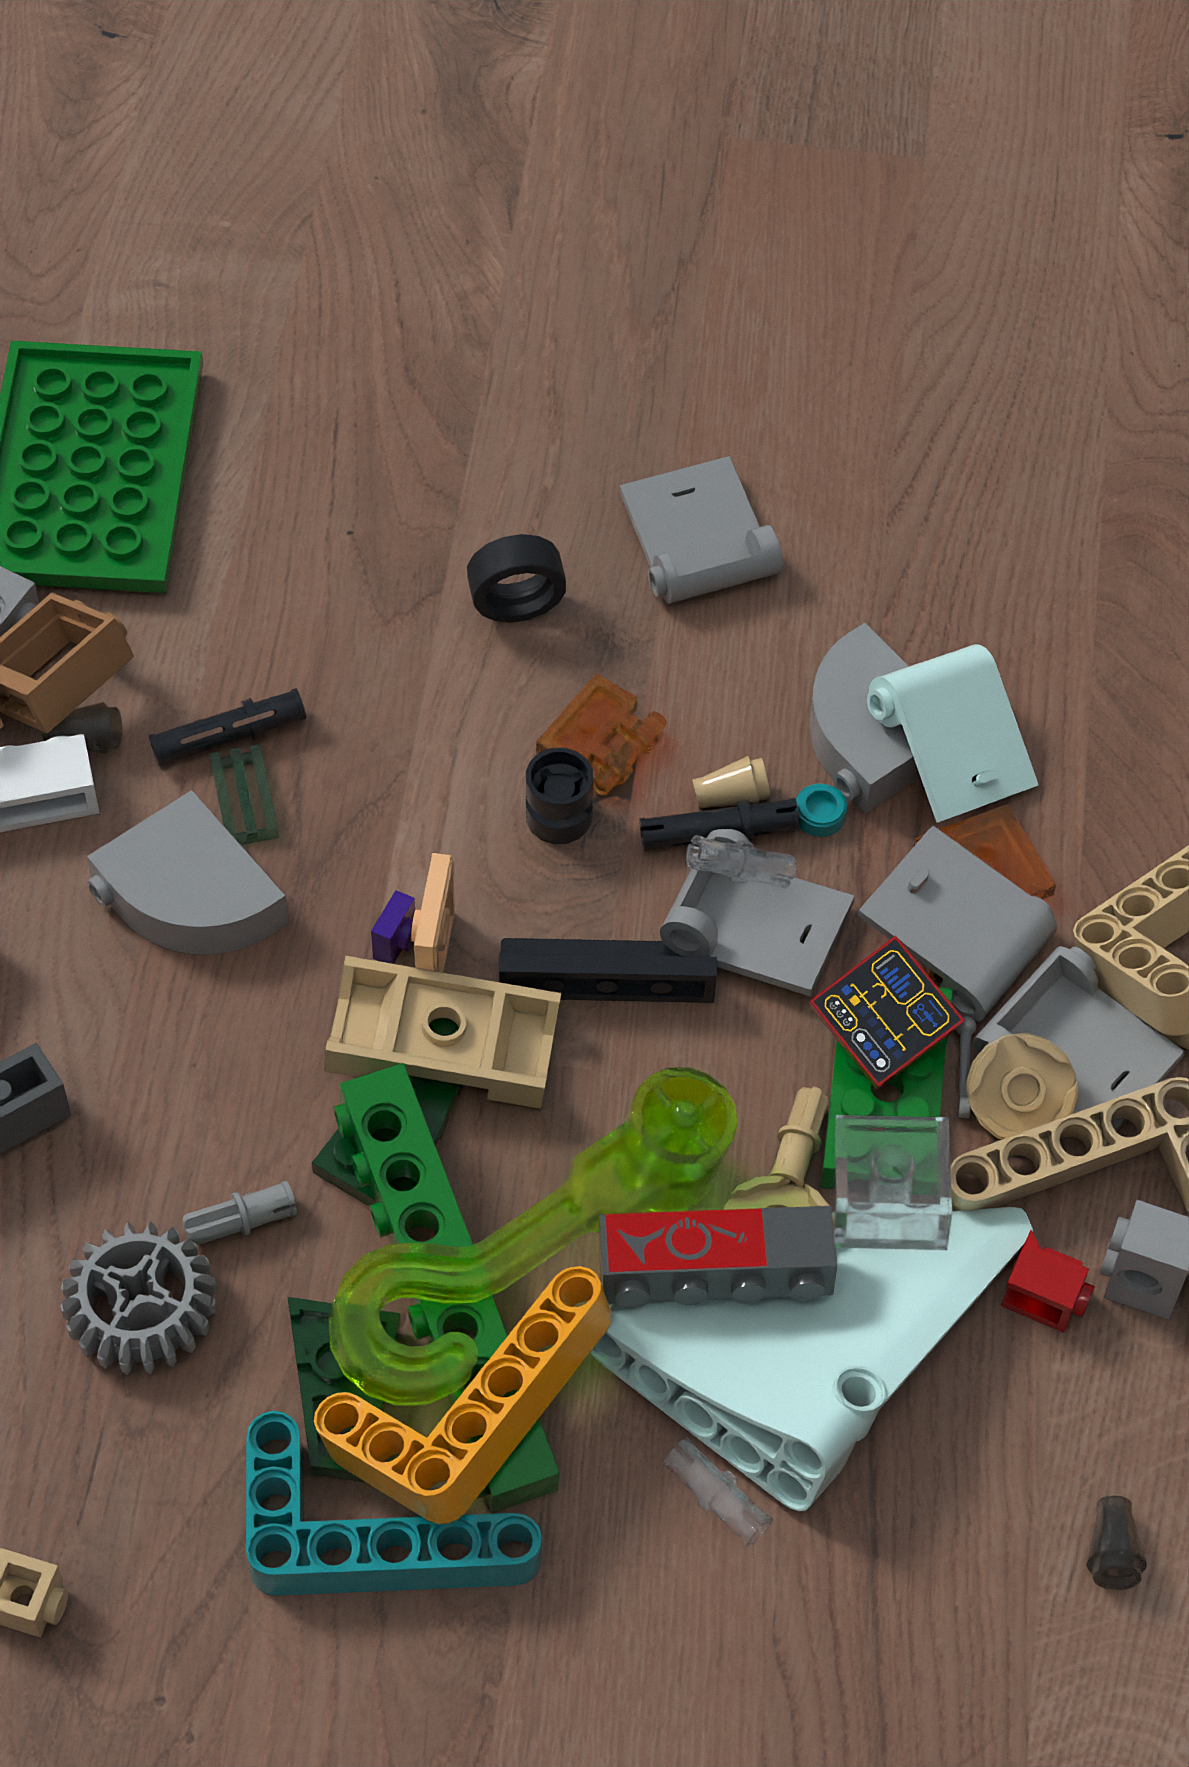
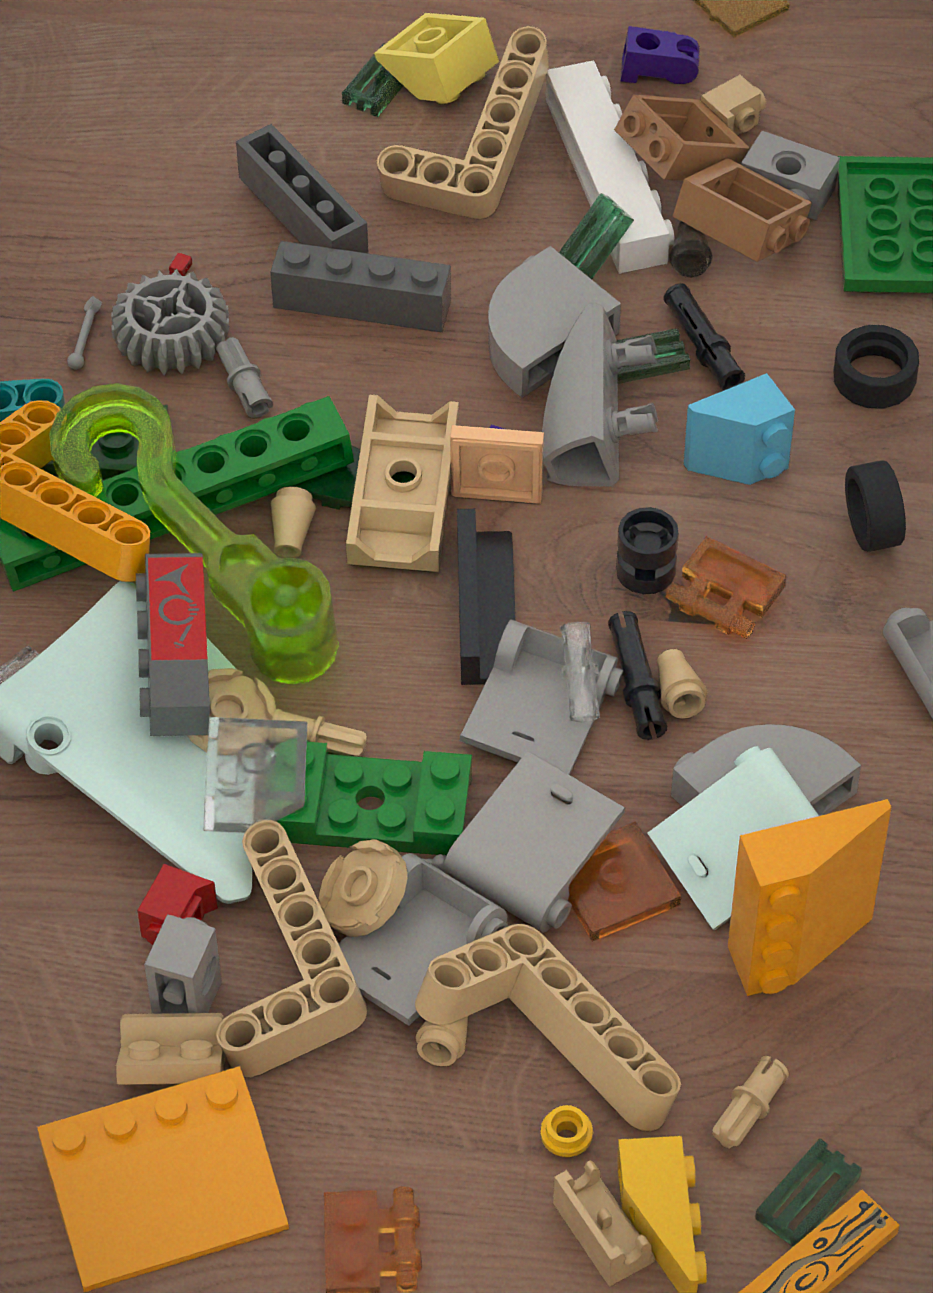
camera: 90 degrees right, 5 degrees down
teal tile [795,783,847,837] -> none
black tile [809,935,965,1090] -> none
none -> light grey hinge [67,296,102,370]
none -> red piece [169,253,192,276]
none -> dark grey brick [270,241,451,332]
none -> tan cone [271,487,316,558]
none -> light grey piece [542,302,658,486]
none -> clear green tile [559,193,634,279]
none -> medium azure slope [684,373,795,485]
none -> light orange slope [728,799,891,996]
none -> black tyre [833,325,919,409]

